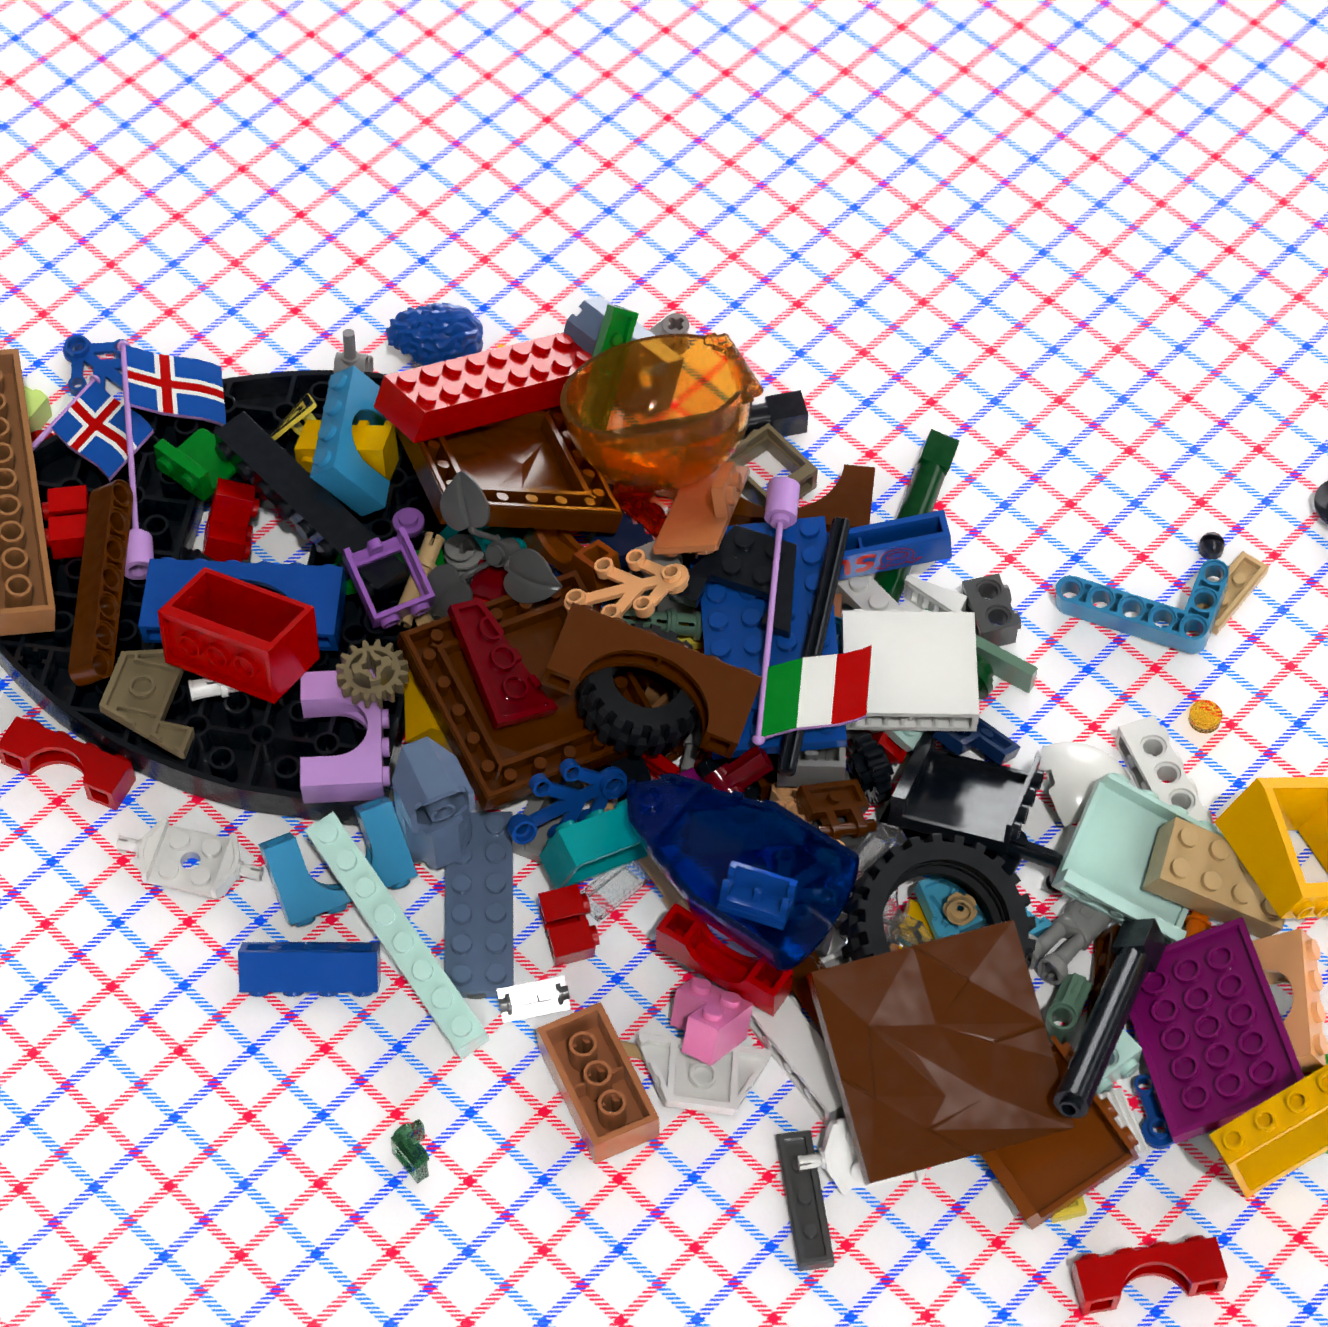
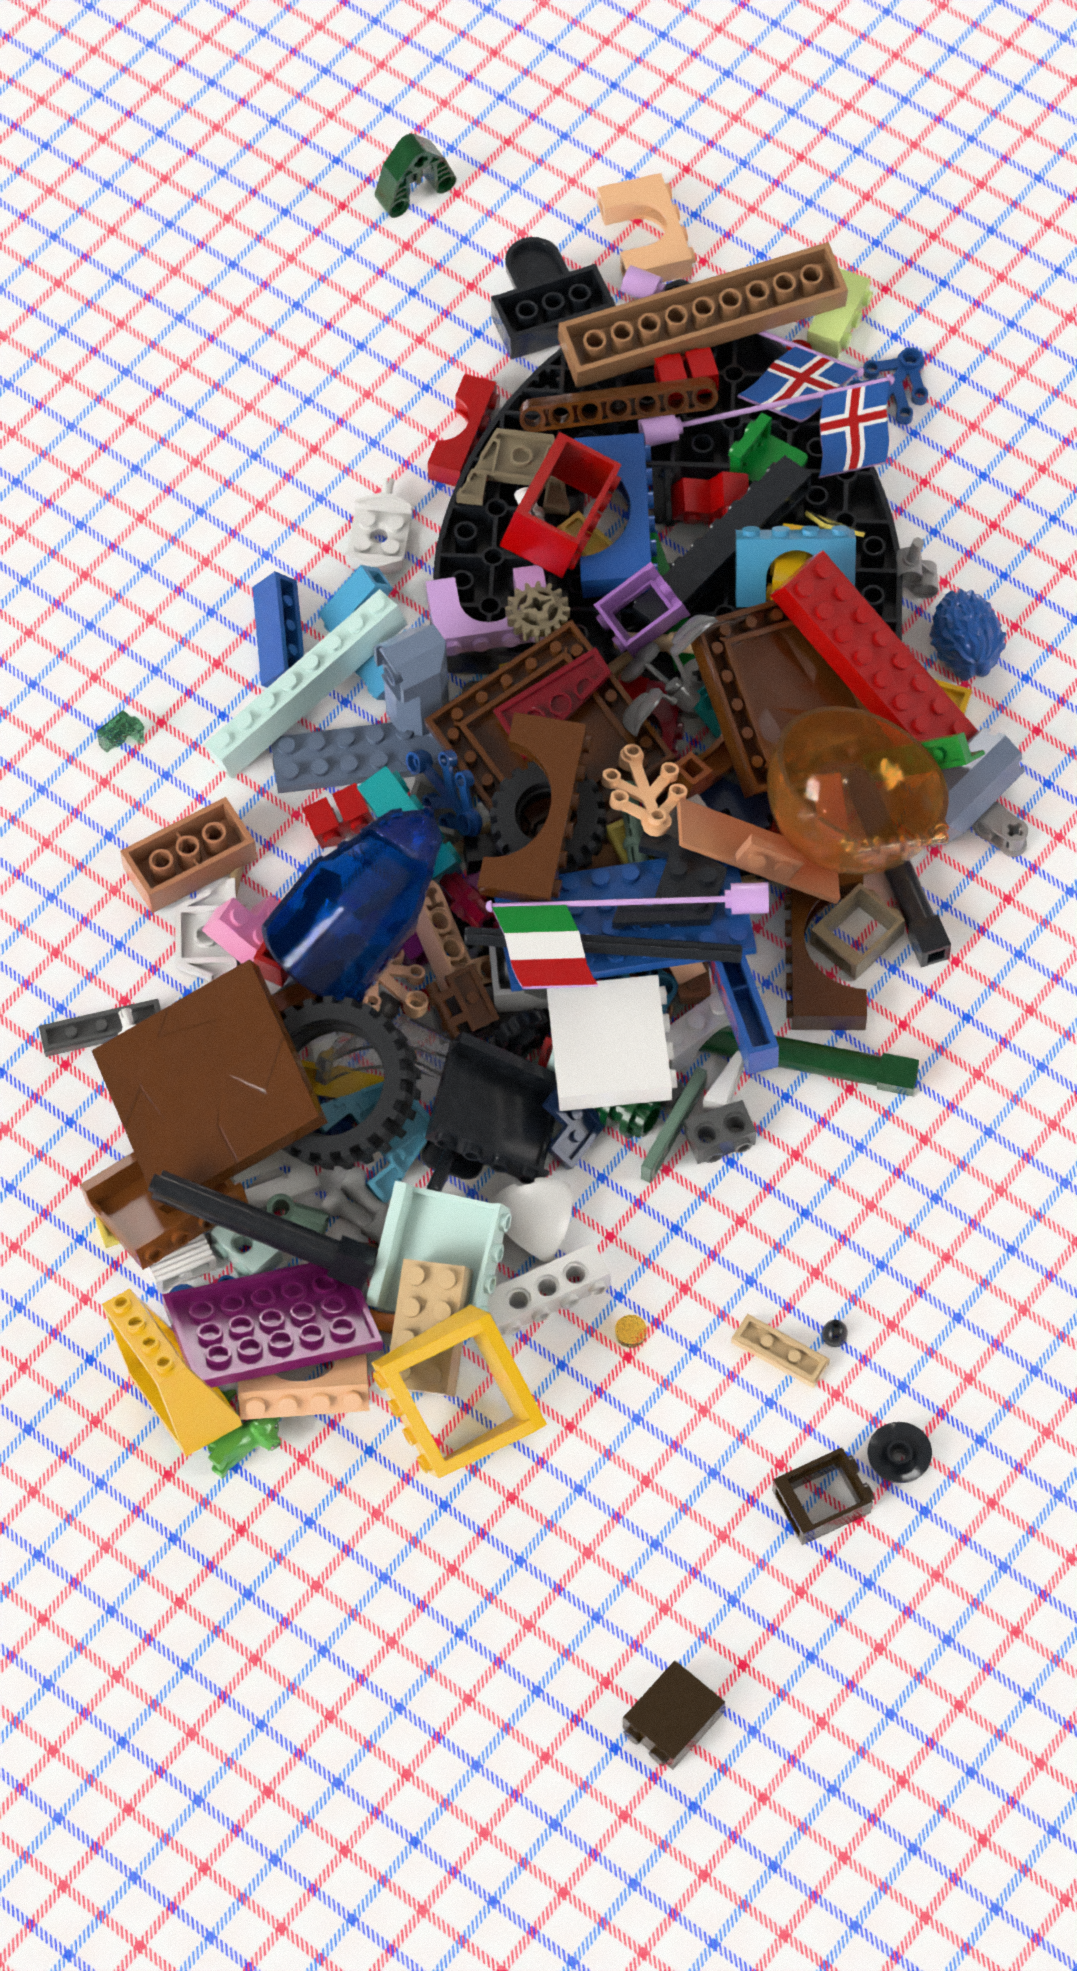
camera: 85 degrees right, 5 degrees up
hinge [496,976,571,1023] -> none
blue hinge [717,860,798,931] -> none
tan plate [943,892,977,926] -> none
dark azure beam [1055,559,1229,654] -> none
red arch [1071,1235,1228,1315] -> none

